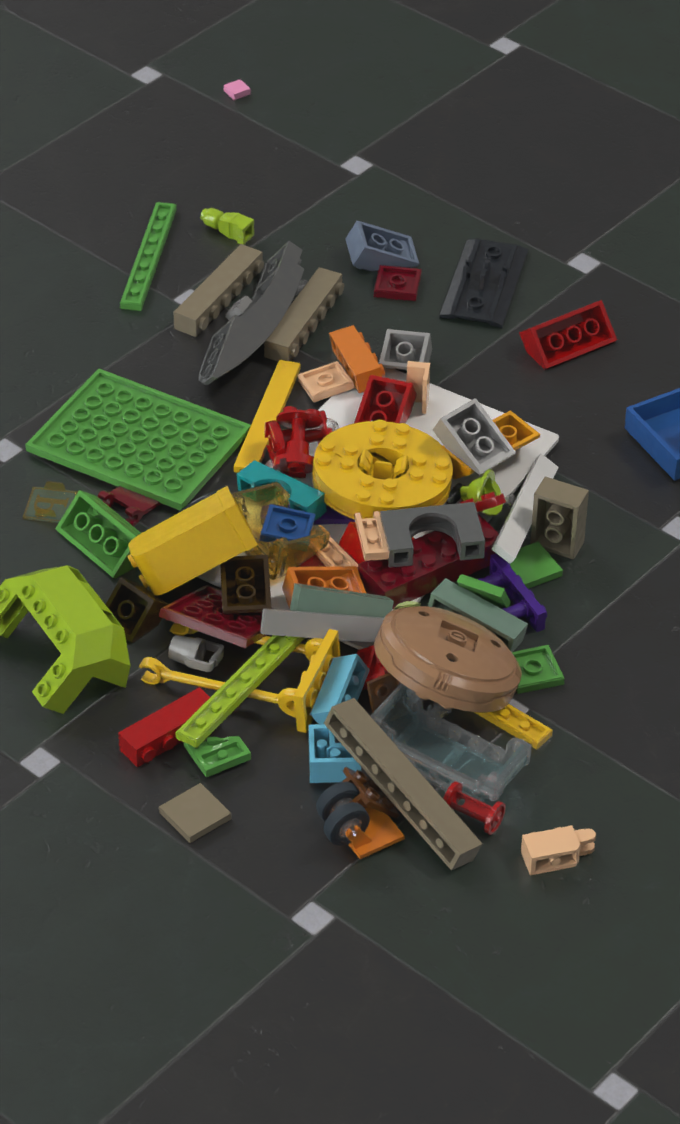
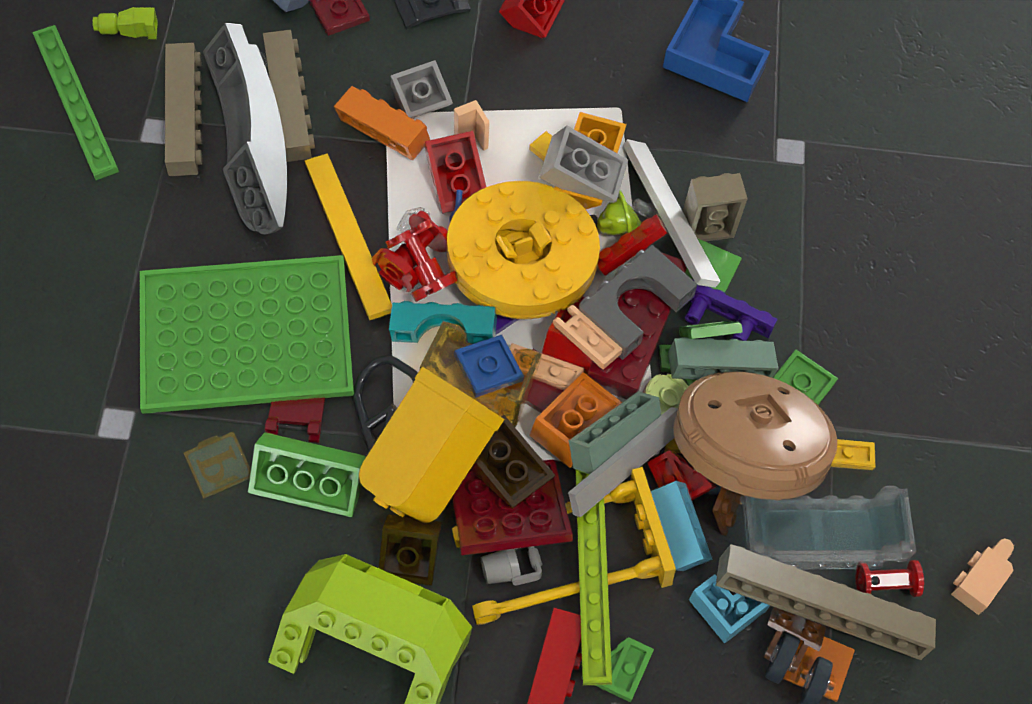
camera: 40 degrees left, 20 degrees up
light grey tile [225,296,252,320] -> none
light nougat tile [297,361,355,402] -> none

